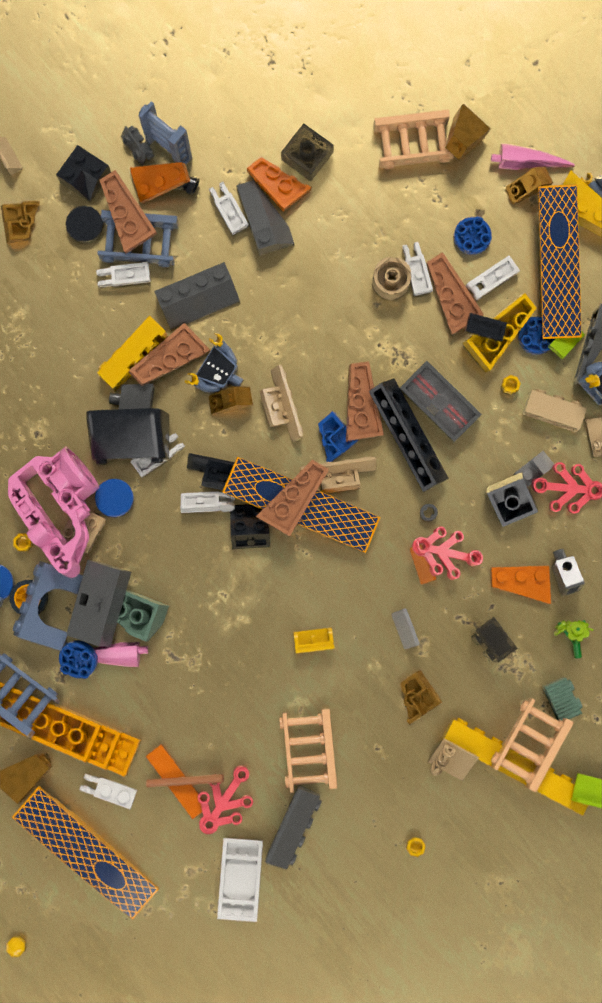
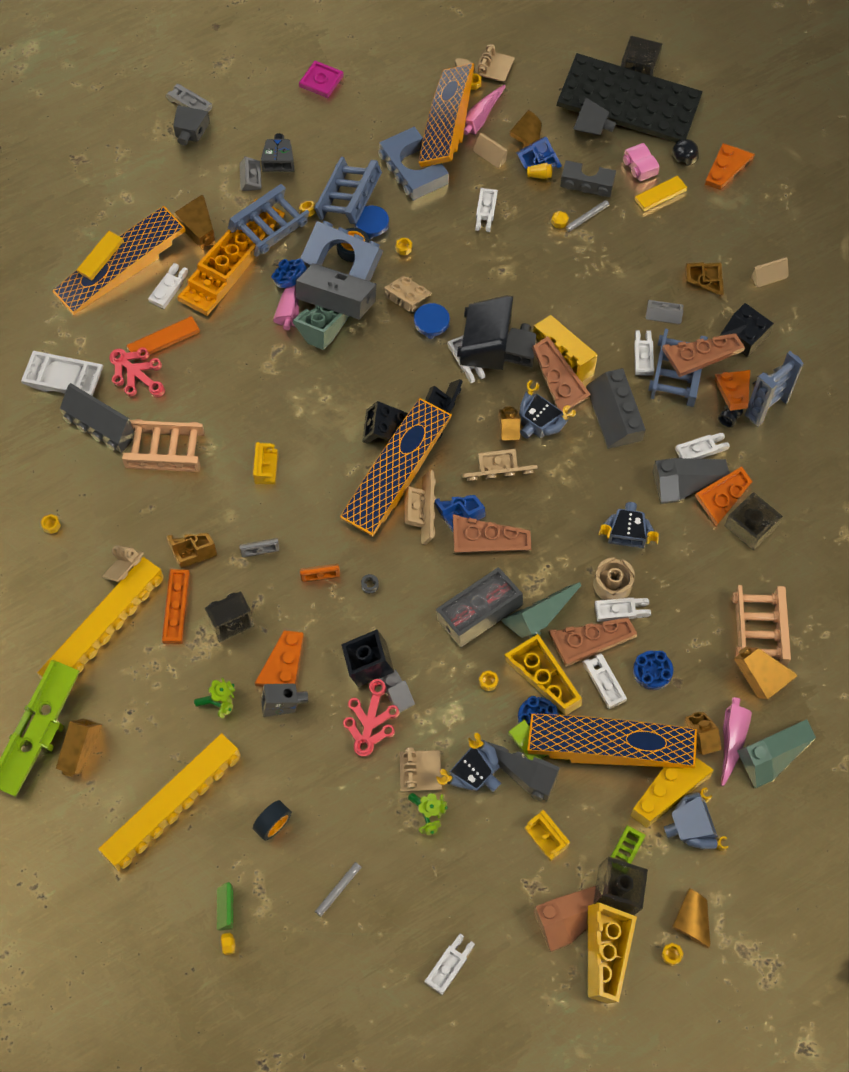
camera: 100 degrees right, 20 degrees down
yellow tile [6,936,26,957] -> none
bright pink piece [8,446,99,578] -> none
black tile [65,205,104,244] -> none
nougat bar [146,774,224,788] -> none
white hinge [180,491,235,513] -> none
nougat wing [256,459,329,537] -> none
black brick [369,378,449,492] -> none
coral plant [412,526,483,580] -> none
black tile [464,313,507,342] -> none
light nougat fence [491,698,574,793] -> none
tan brick [522,389,587,432] -> none
sand green brick [542,677,583,720] -> none
none -> yellow tile [76,231,124,281]
none -> orange tile [162,569,190,644]
none -> sand green wedge [501,582,582,638]
none -> torso [598,502,659,548]
none -> light grey slope [646,300,683,324]
none -> sand green wedge [737,719,816,788]

